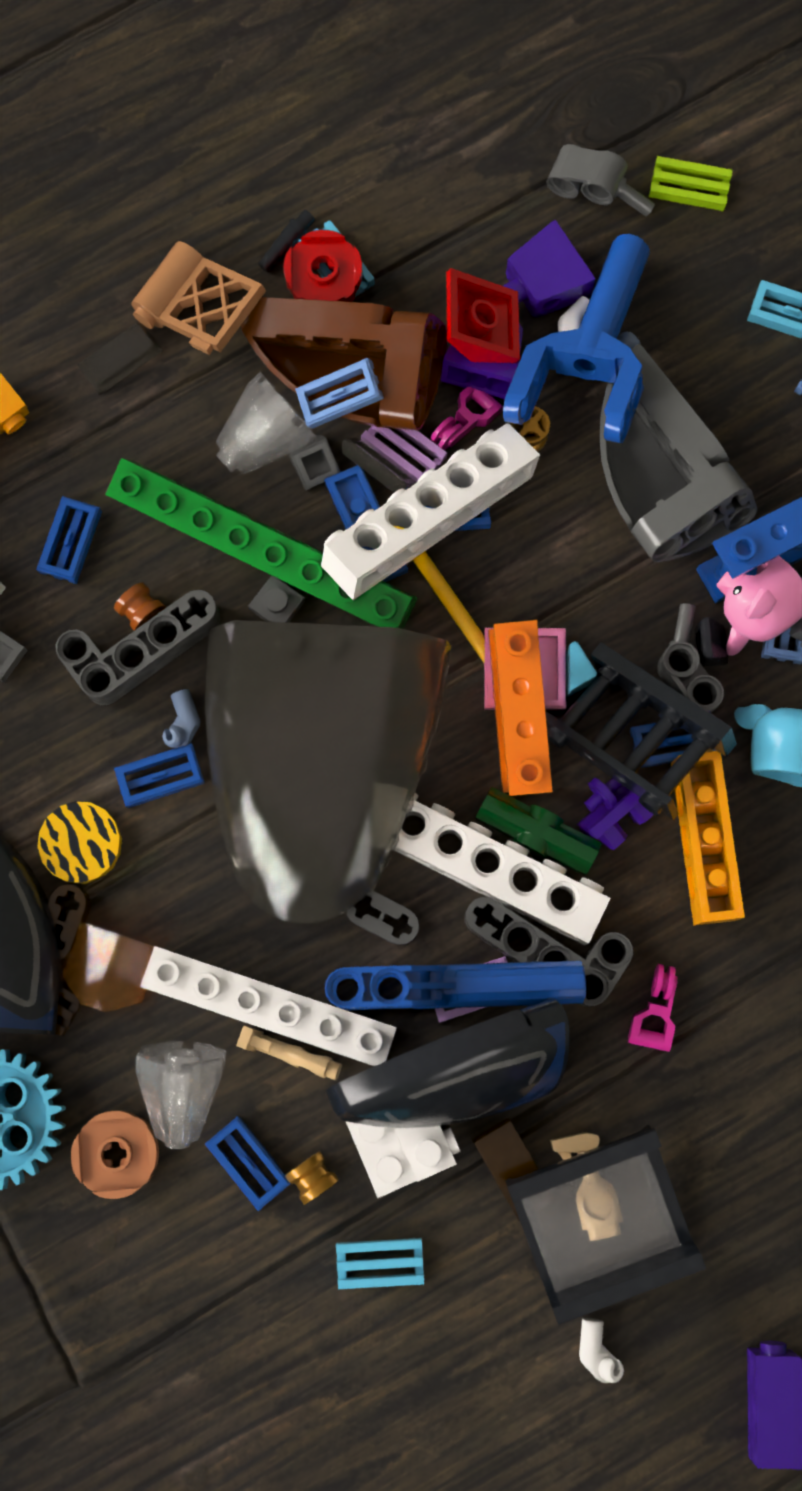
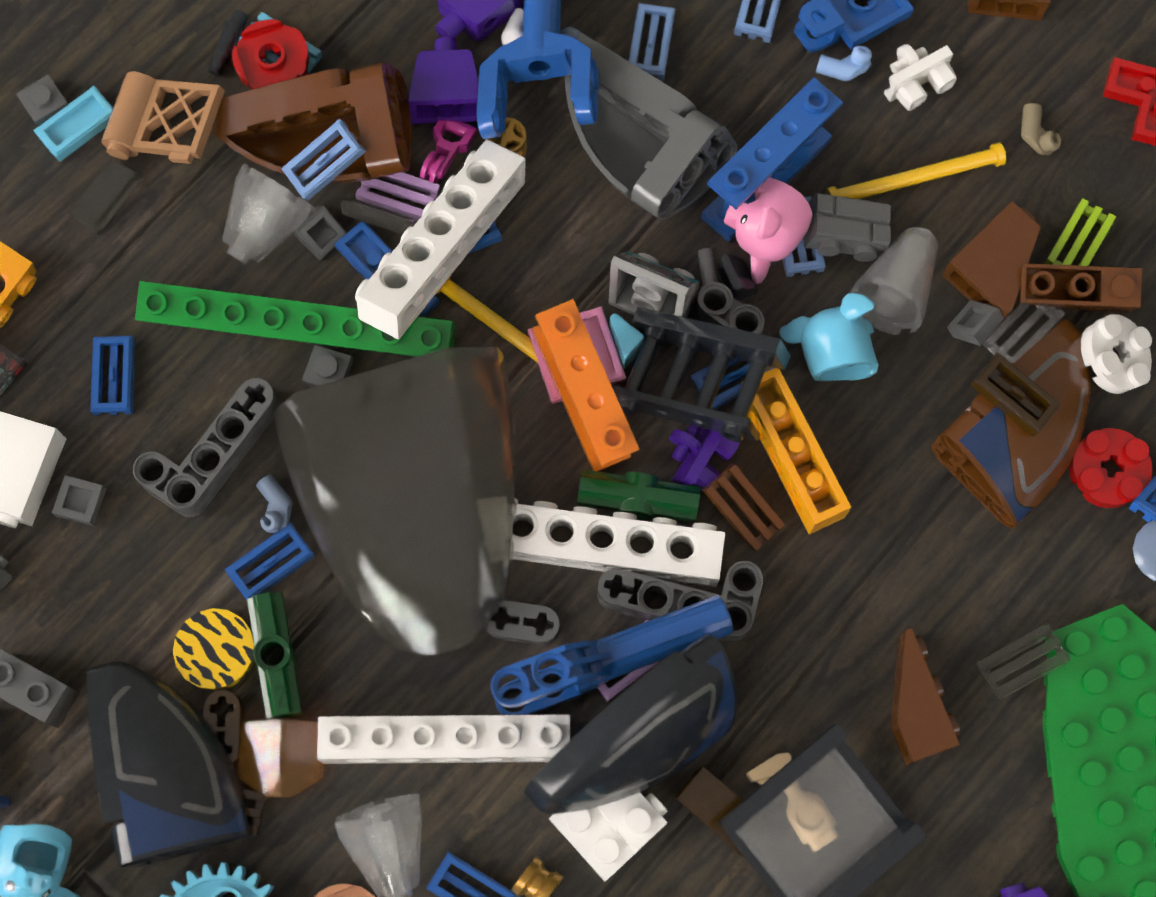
camera: 20 degrees left, 5 degrees down
dark orange wheel [114,582,166,631] -> none
tan piece [236,1026,342,1080] -> none
red slope [446,268,520,363] -> none
dark pink piece [628,964,678,1052] -> none
none -> dark grey plate [16,75,68,127]
none -> medium azure tile [34,86,113,162]
none -> dark green piece [247,592,303,721]
none -> light grey slope [608,251,700,318]
none -> medium blue tile [629,3,675,81]
none -> reddish brown tile [702,464,785,551]
none -> reddish brown slope [890,628,960,766]

